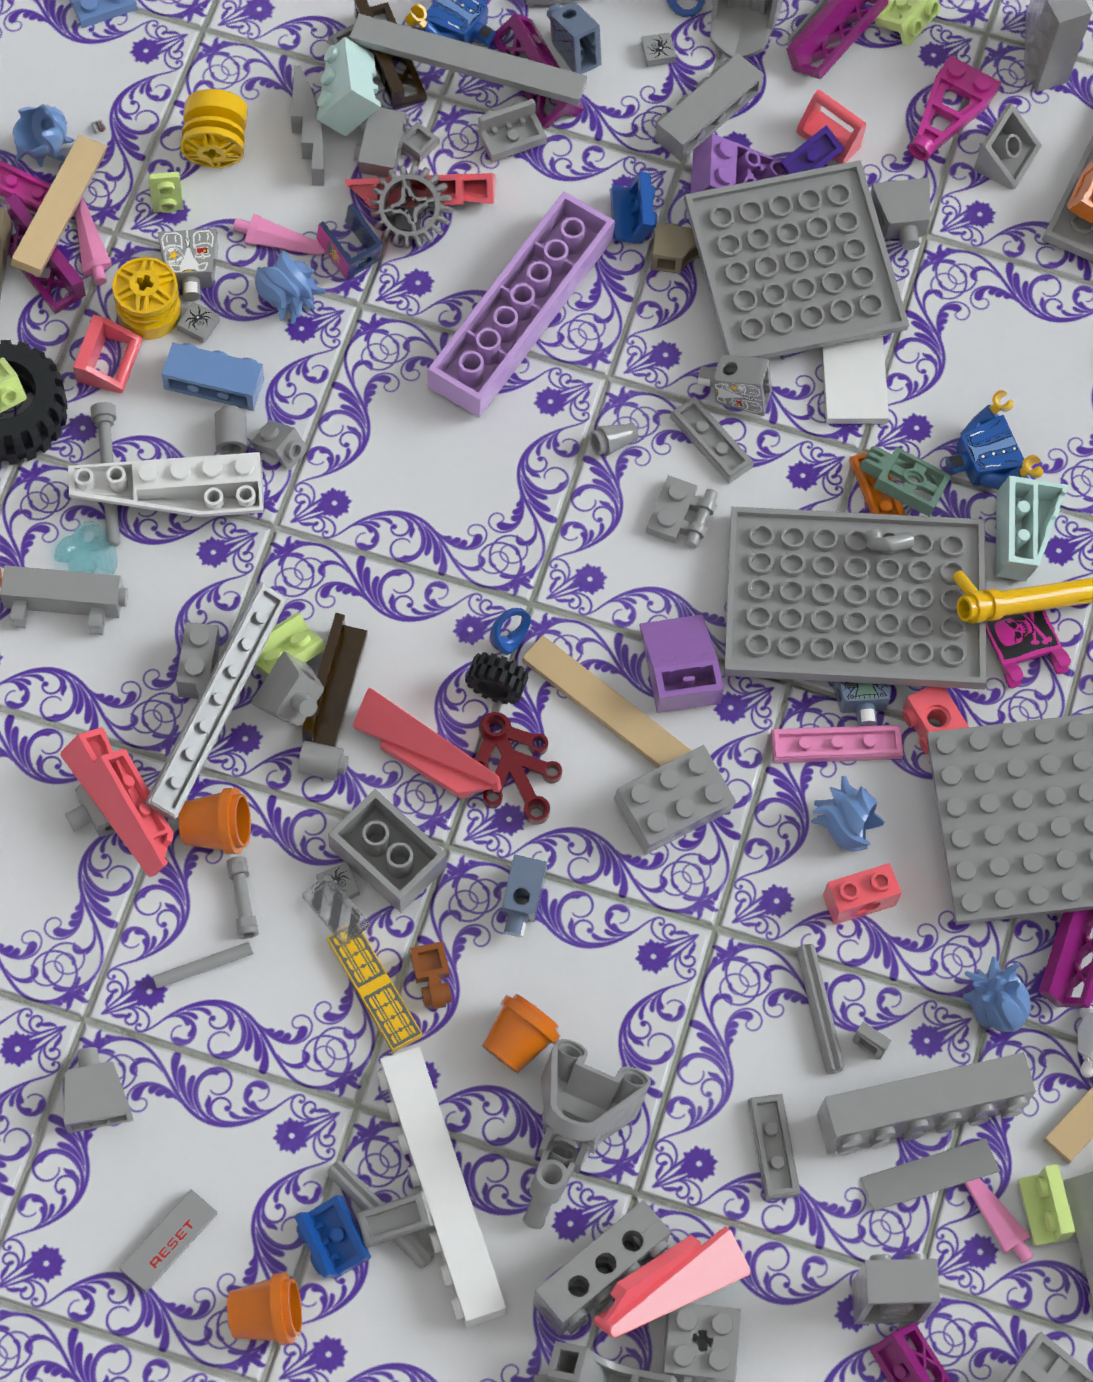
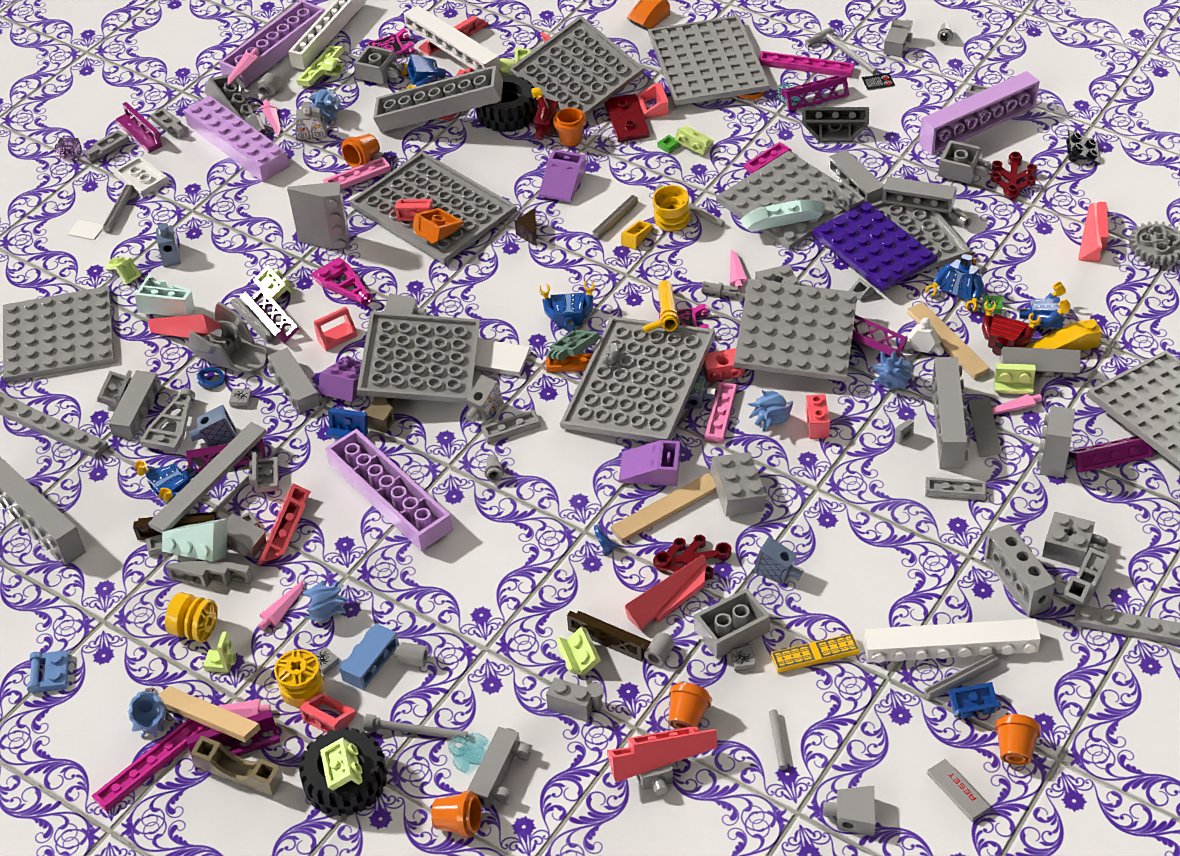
camera: 65 degrees left, 20 degrees down
white wedge [68,452,264,517] -> none
tile [144,582,288,821] -> none
light grey torso [158,228,218,301] -> none
light grey bar [227,856,259,939] -> none
light grey bracket [251,420,308,470] -> none
light grey torso [251,651,324,727] -> none
clear tile [302,874,370,946] -> none
dark blue piece [316,203,383,280] -> none
light grey tile [356,1192,433,1247] -> none
light grey gear [370,164,453,248] -> none
dark orange plate [409,941,452,1010] -> none
black tyre [465,652,529,704] -> none
orange piece [482,994,560,1074] -> none
light grey connector [523,1039,651,1229] -> none
wedge [593,1226,750,1338] -> none
light grey plate [646,475,718,548] -> none
dark purple plate [778,125,845,174] -> none
light grey axle [796,944,845,1074] -> none
light grey slope [974,103,1042,189] -> none
light aqua wedge [996,475,1069,581] -> none

